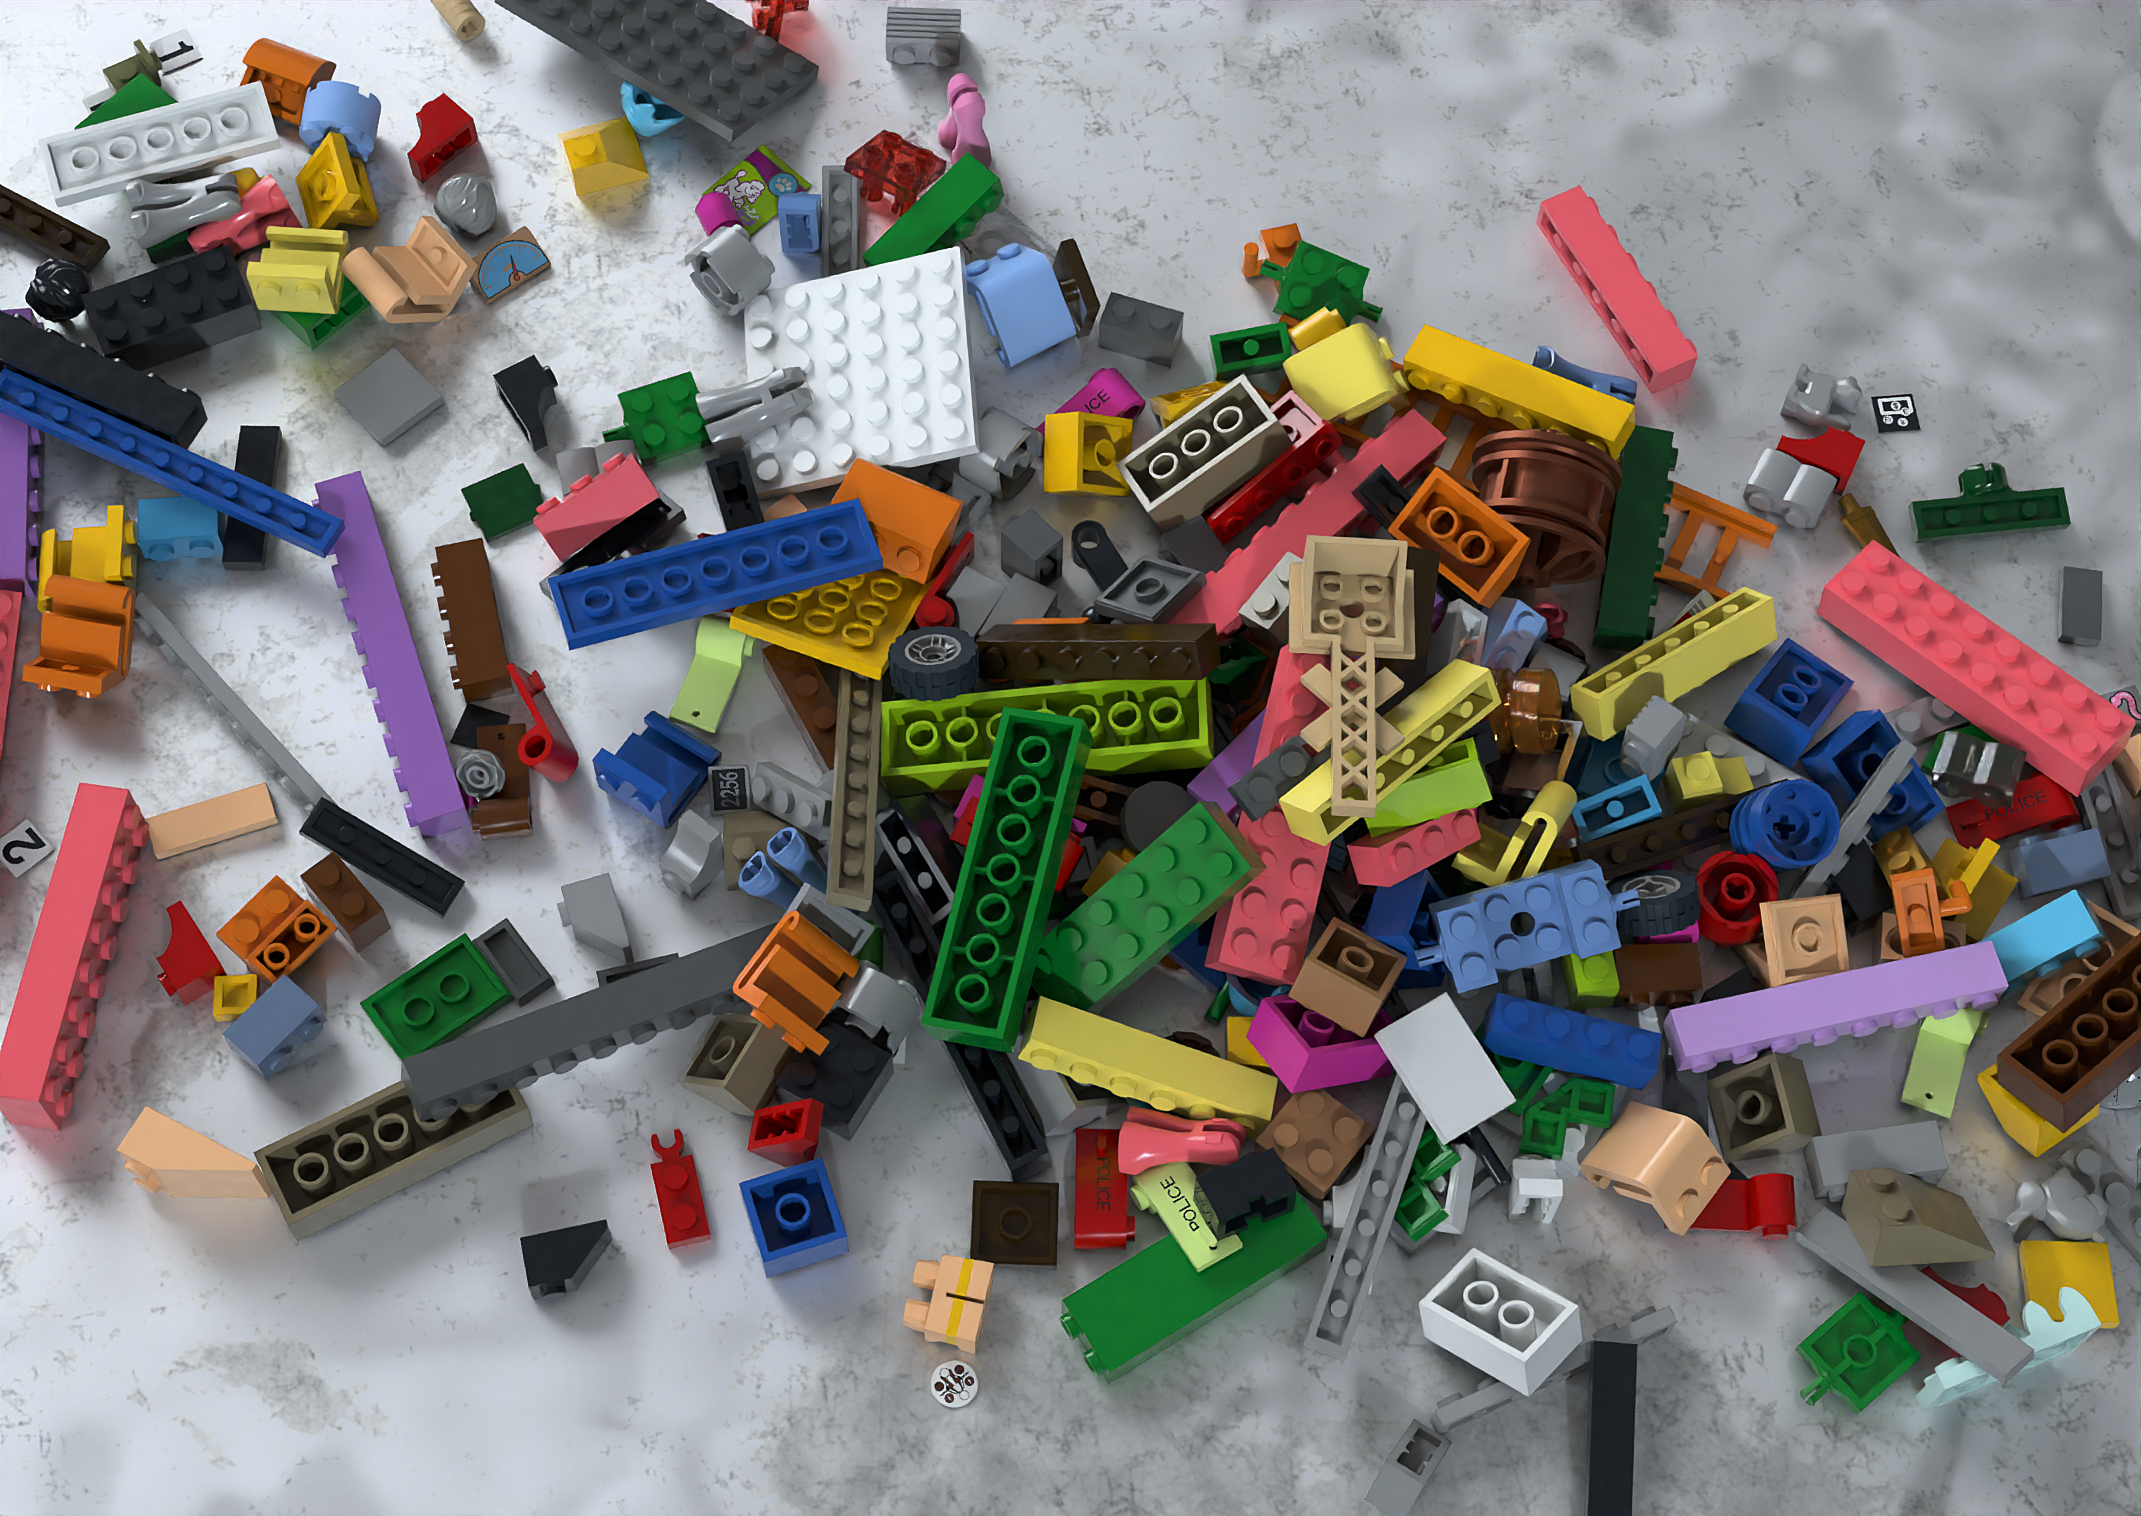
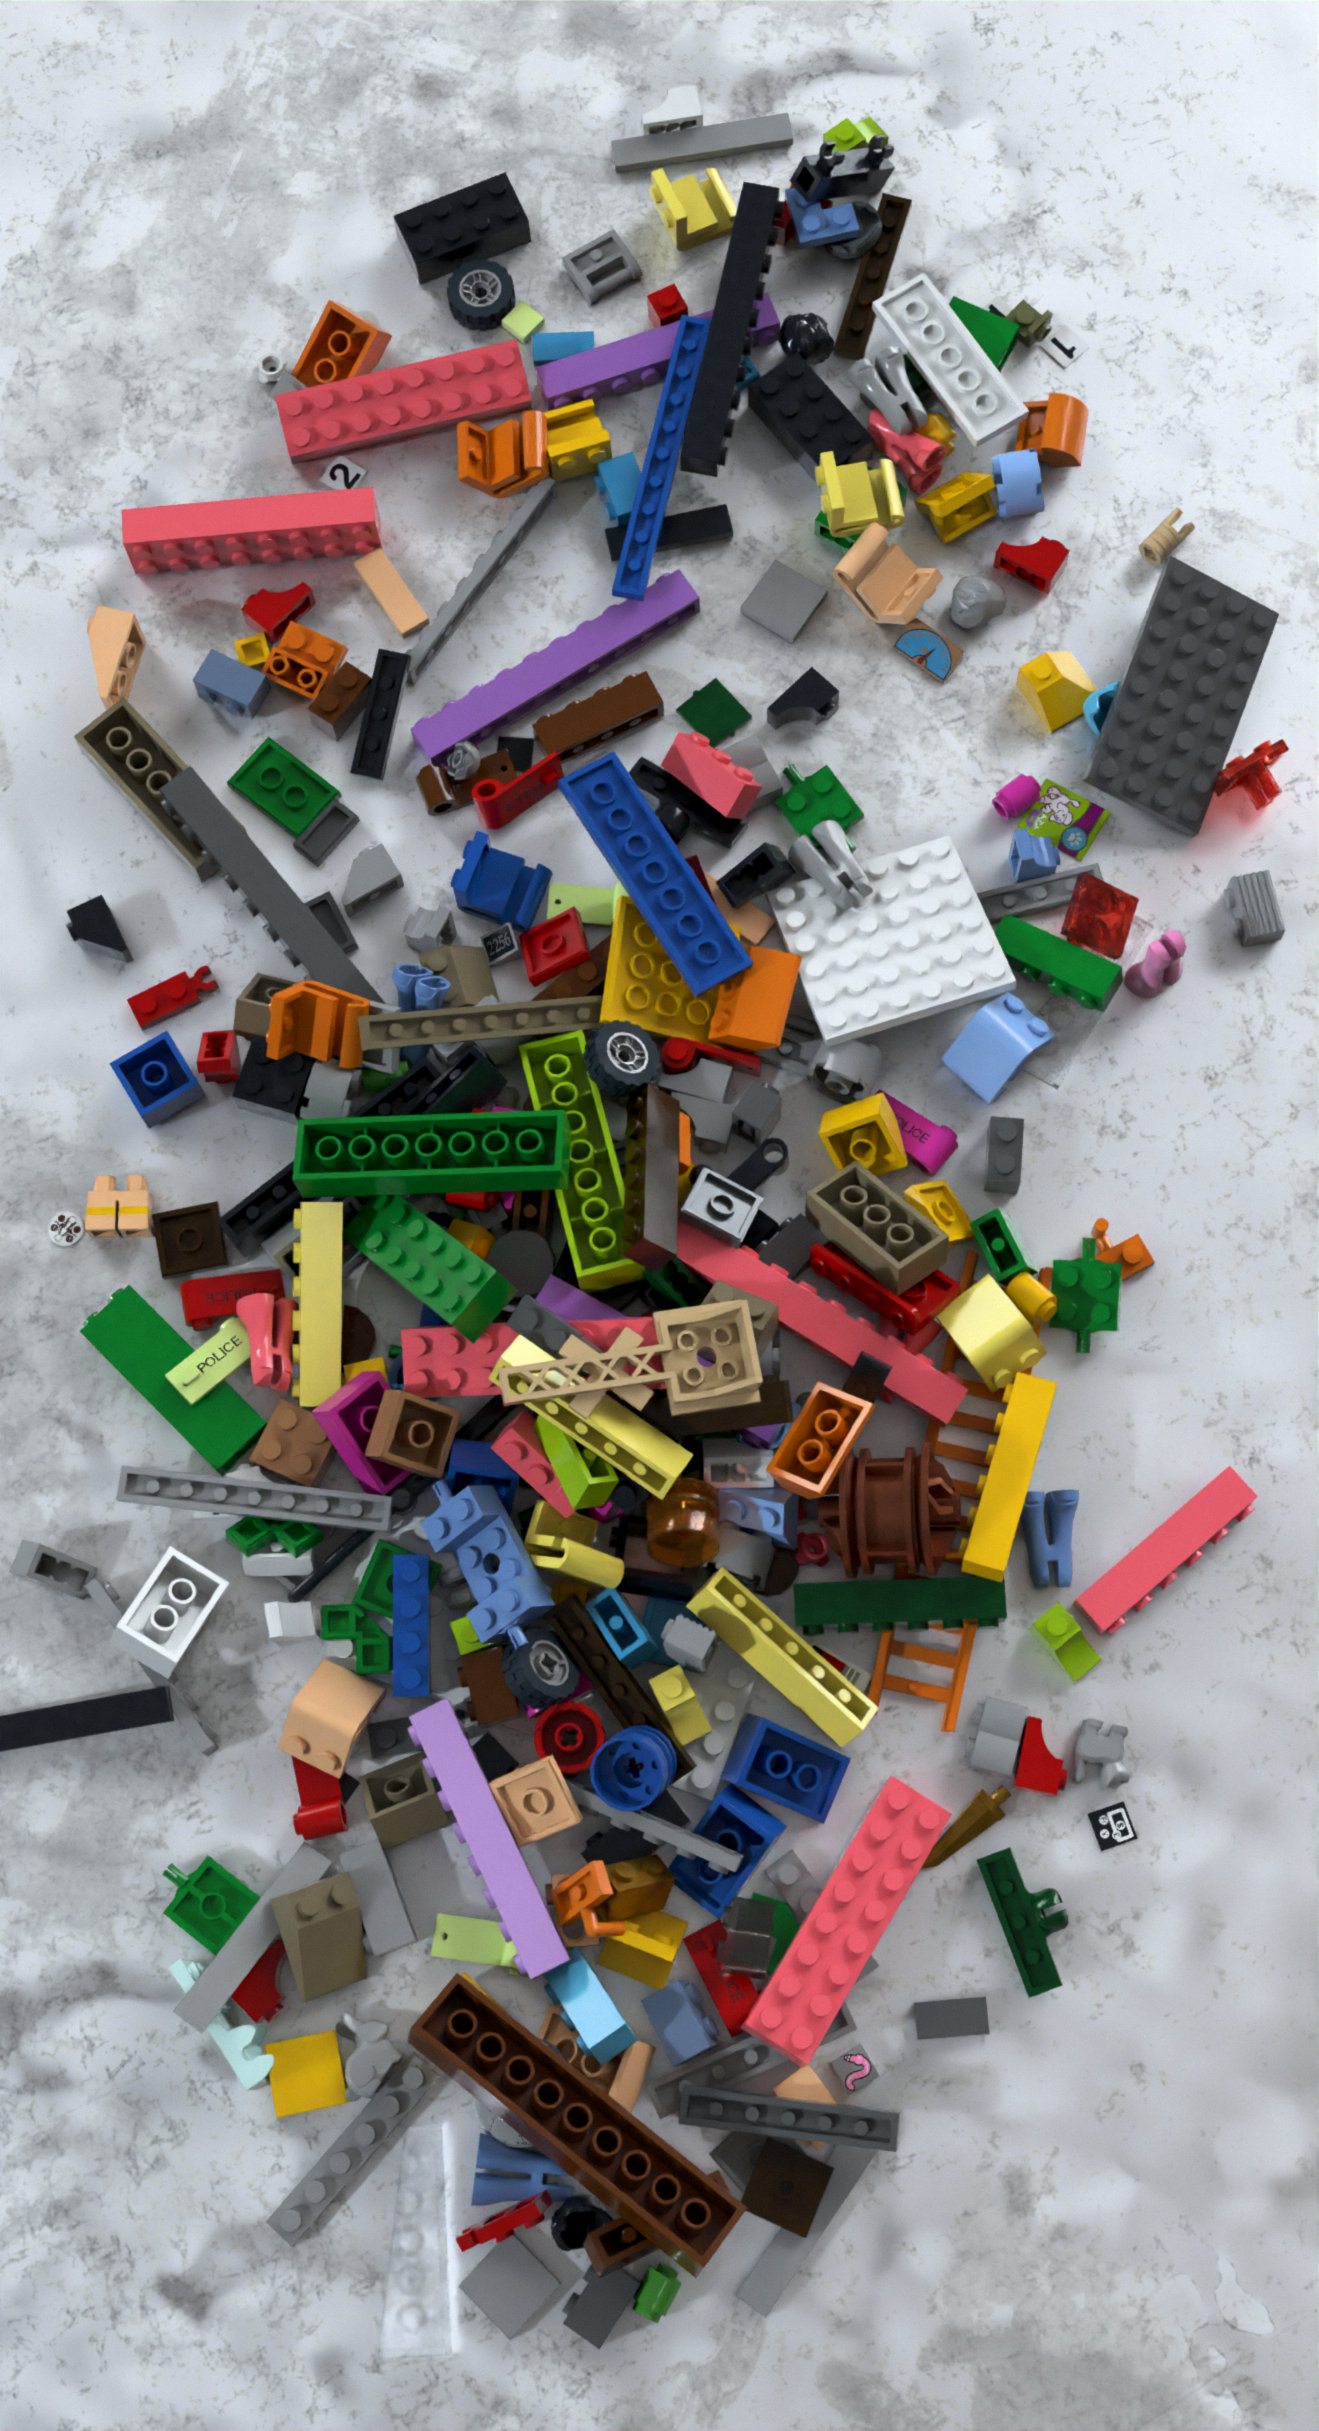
camera: 85 degrees right, 10 degrees up
light grey brick [685,224,775,316] -> none
light grey plate [751,762,832,840] -> none
dark brown plate [1052,238,1101,339] -> none
black brick [1193,1147,1297,1241] -> none
white tile [1374,992,1516,1145] -> none
none -> red tile [519,906,591,987]
none -> lime arch [1028,1602,1102,1683]

